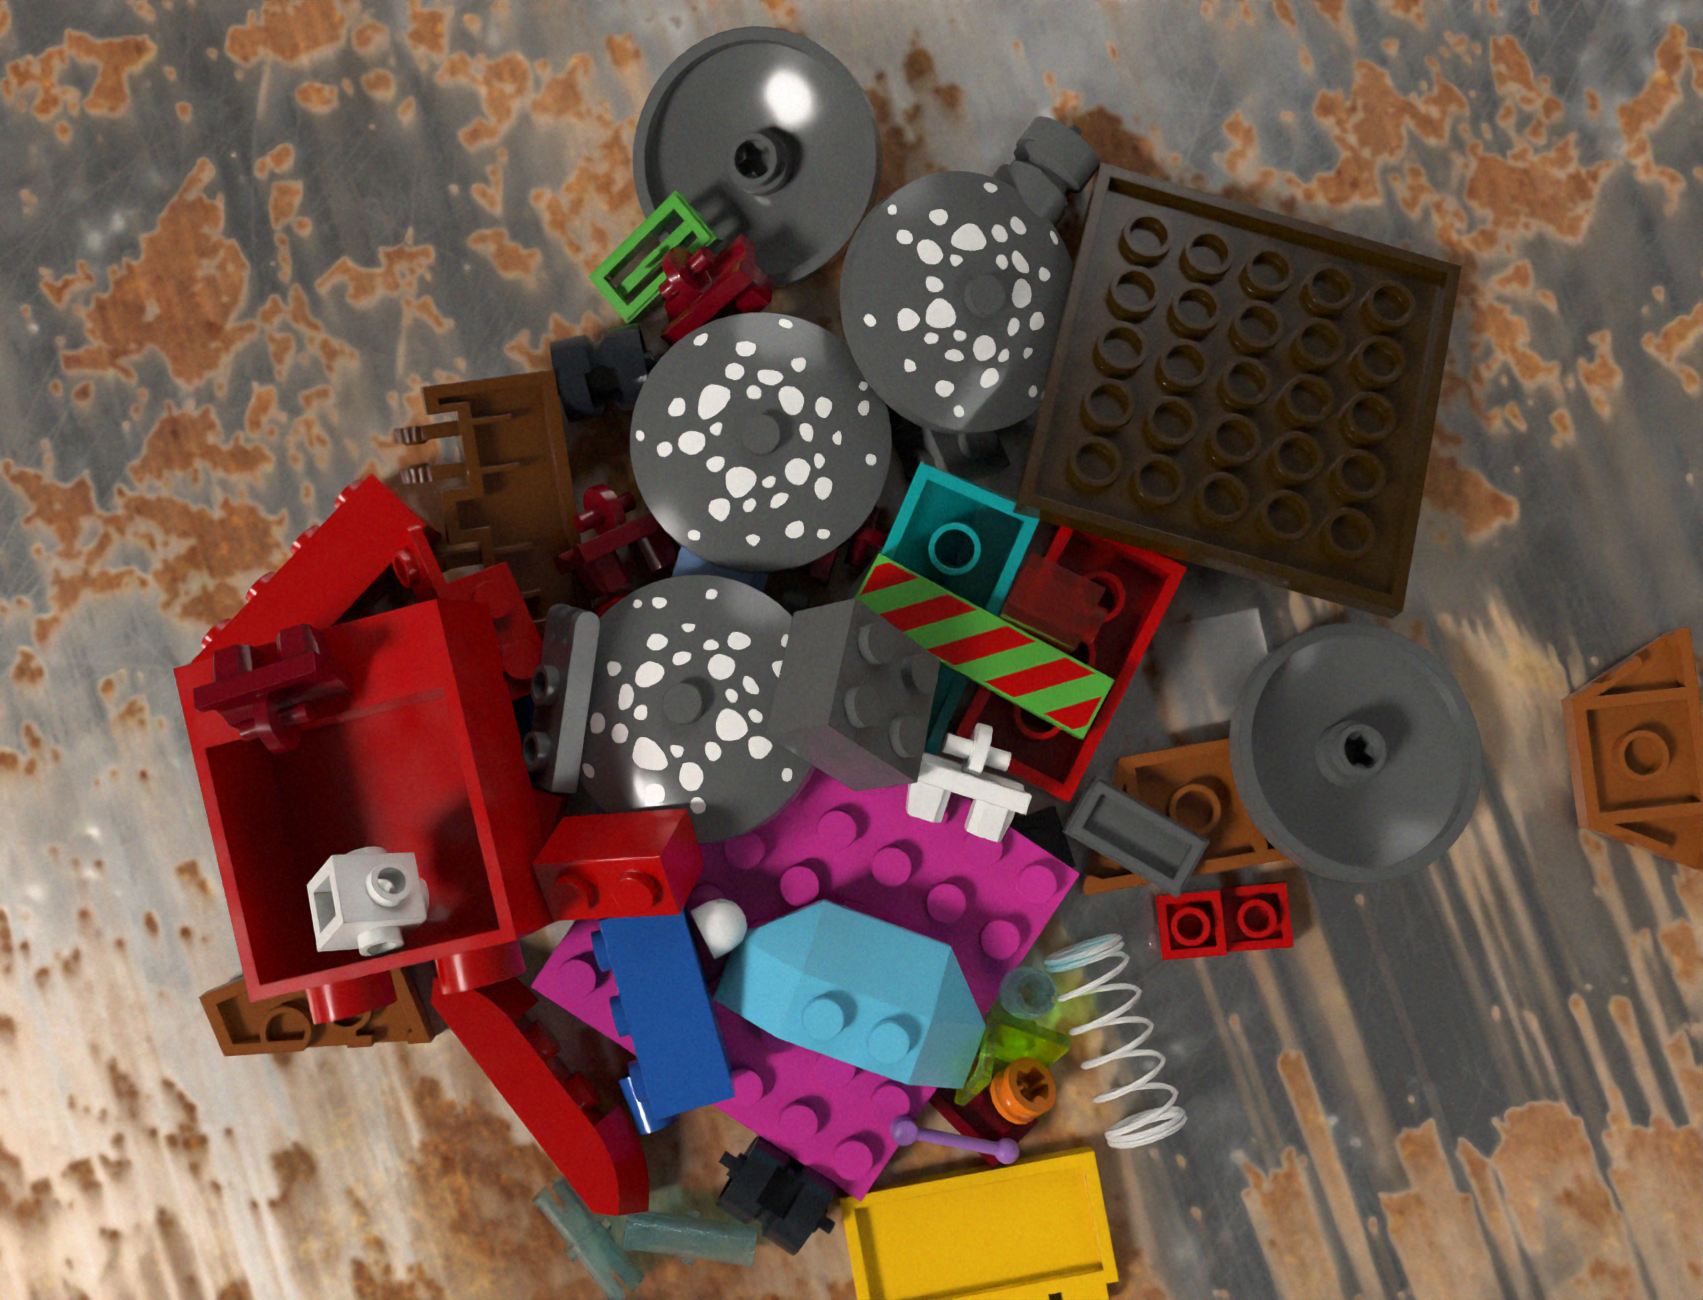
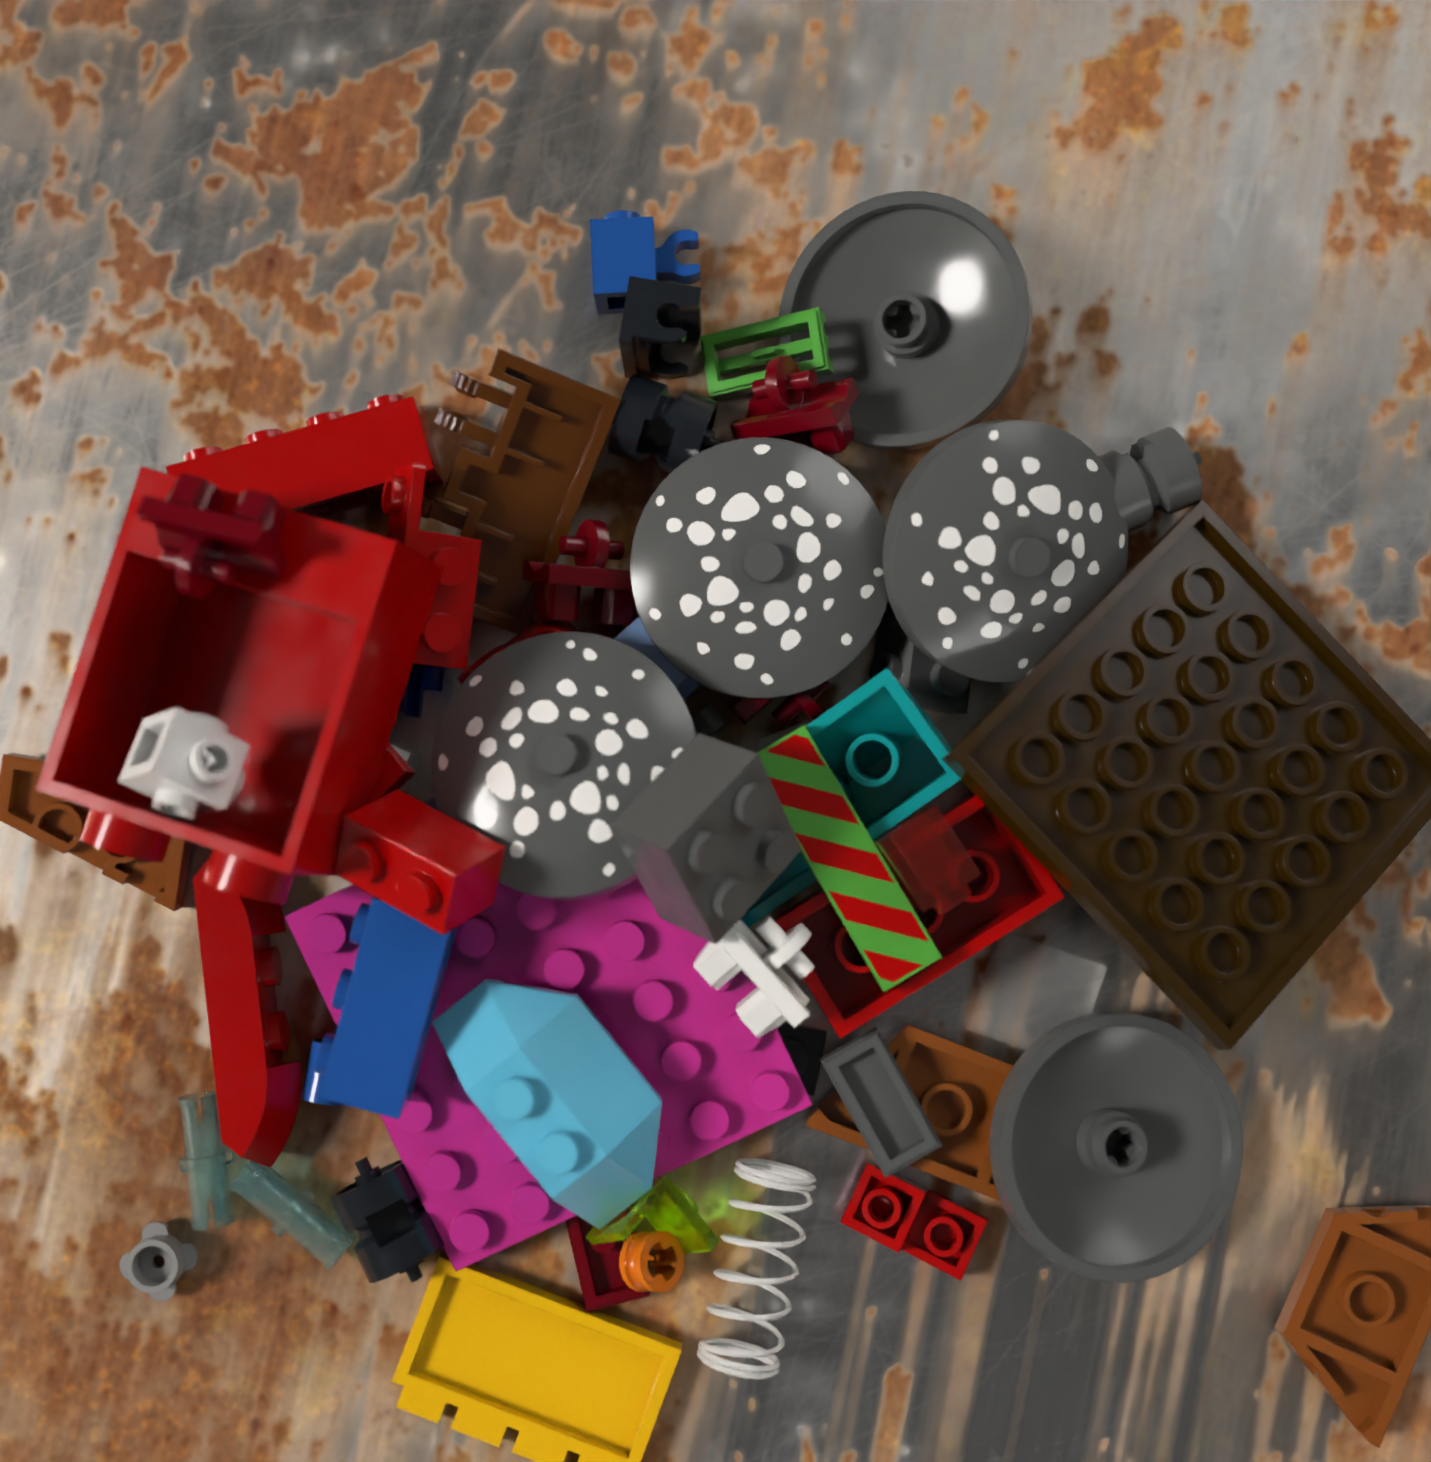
camera: 30 degrees right, 0 degrees up
dark grey hinge [521,603,600,793] -> none
white hinge [691,898,747,959] -> none
medium lavender hinge [889,1116,1019,1164] -> none
clear light blue pin [997,966,1058,1020] -> none
none -> blue brick [590,210,700,314]
none -> black hinge [619,276,702,379]

